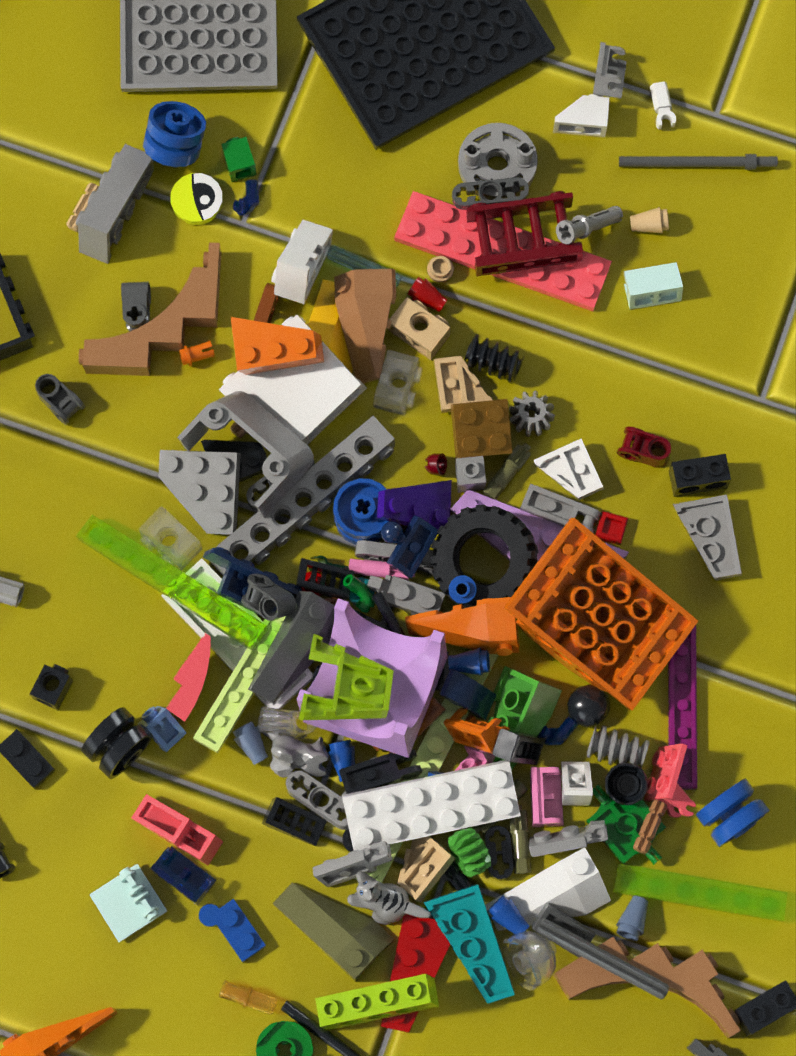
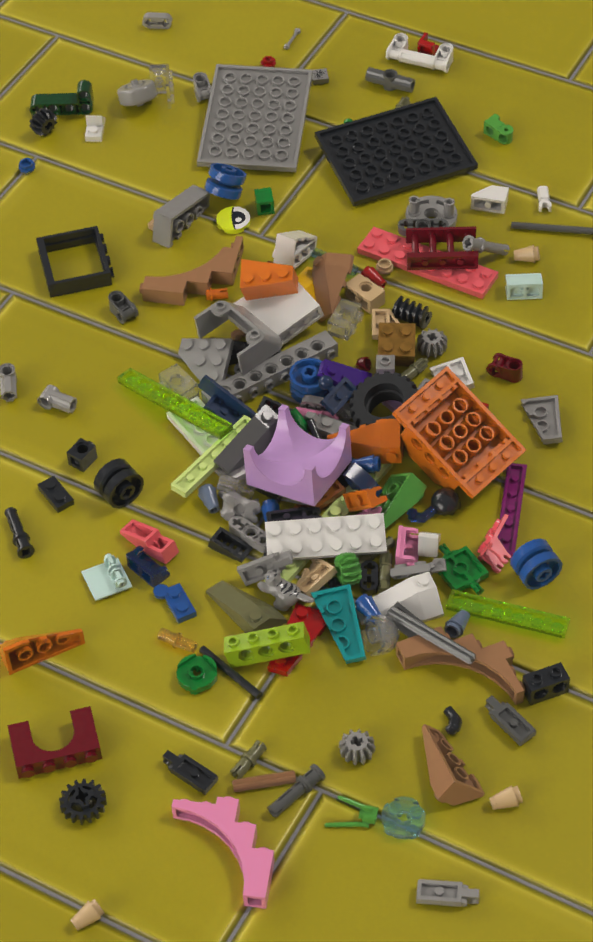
camera: 10 degrees right, 25 degrees down
dark grey piece [121,281,151,332] -> none
medium blue bracket [138,706,186,752] -> none
coral slope [166,632,211,722] -> none
clear blue arm [233,180,259,216] -> none
dark grey piece [241,574,296,621] -> none
lime wing [299,634,394,720] -> none
blue plate [449,575,477,604] -> none
black slope [493,729,545,765] -> none
light grey piece [587,726,650,768] -> none
light grey hinge [593,42,626,98] -> none
black hair [605,762,648,806] -> none
medium nougat axle [633,800,667,854] -> none
black brick [669,454,731,497] -> none

